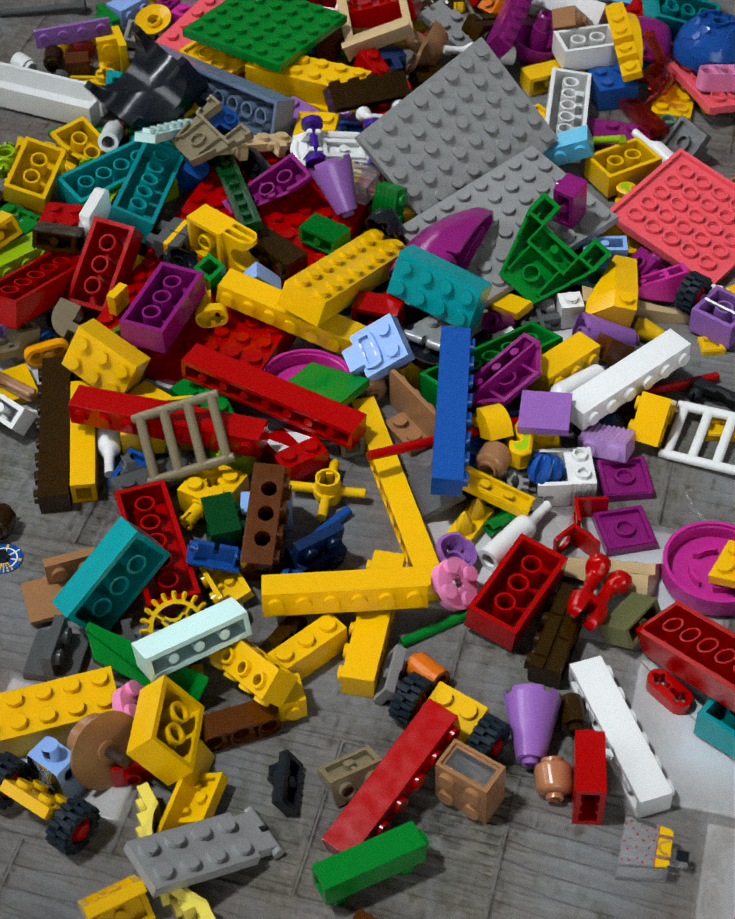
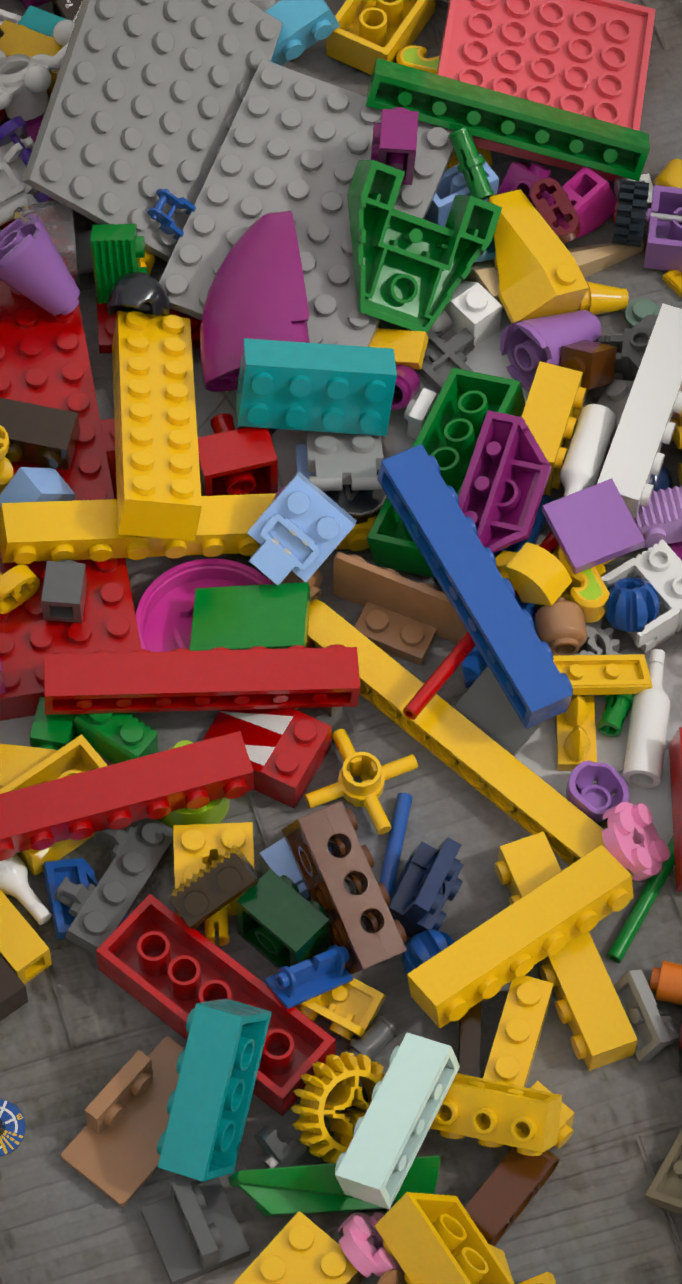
camera: 35 degrees left, 15 degrees up
dark tan bar [131,389,237,483] -> none
black hinge [267,750,304,818] -> none
green brick [298,212,351,254] -> none
none -> dark grey brick [41,559,87,623]
none -> blue piece [147,189,196,240]
none -> dark brown brick [170,846,259,930]
none -> green brick [366,58,650,181]
none -> green pin [448,127,494,200]
none -> dark red beam [530,178,581,243]

